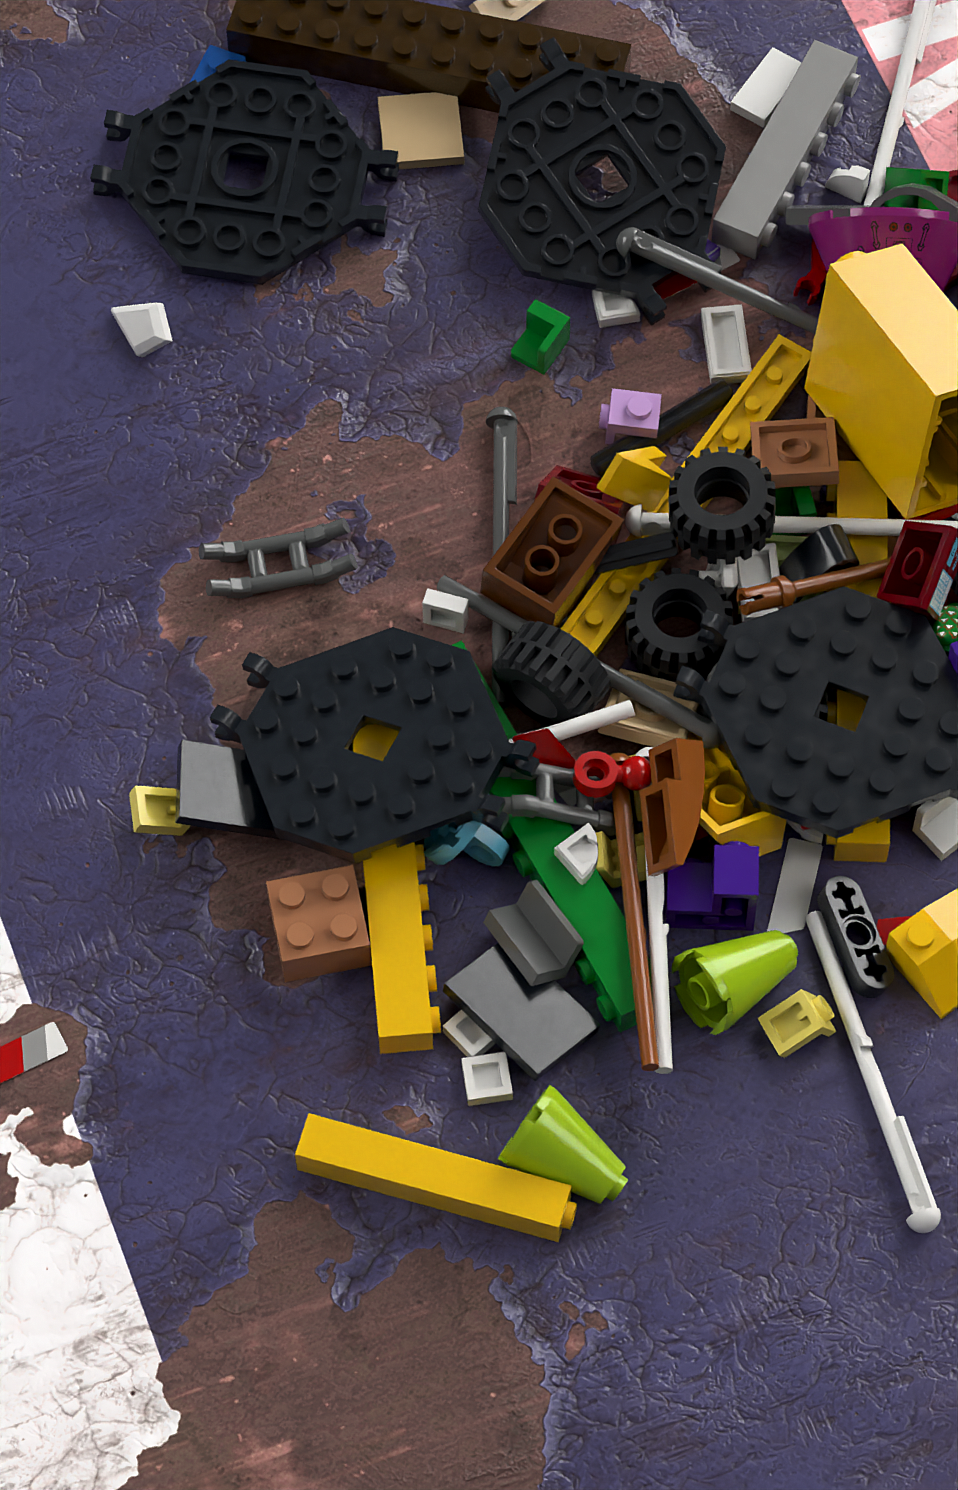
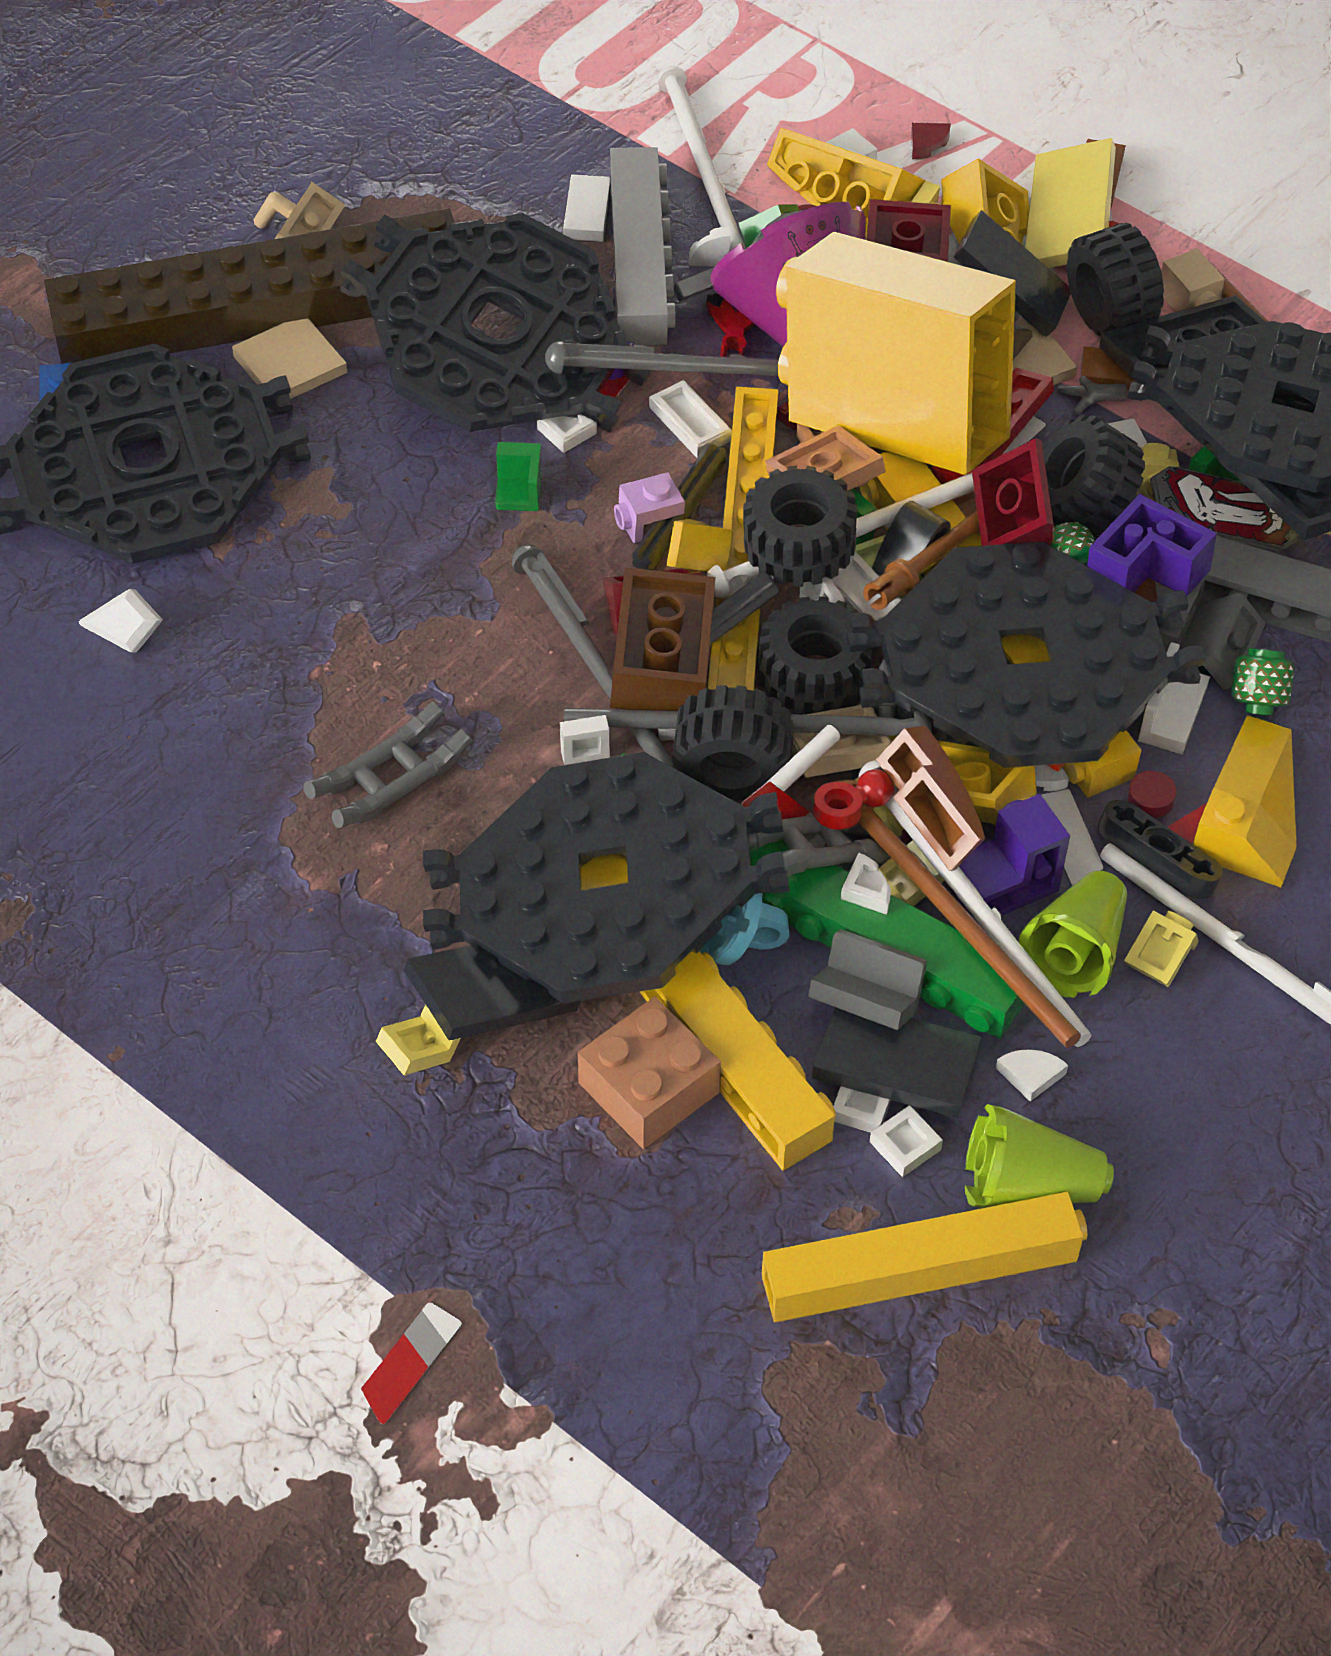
camera: 30 degrees left, 10 degrees down
none -> white tile [996,1050,1068,1102]
none -> dark red tile [1127,770,1177,818]

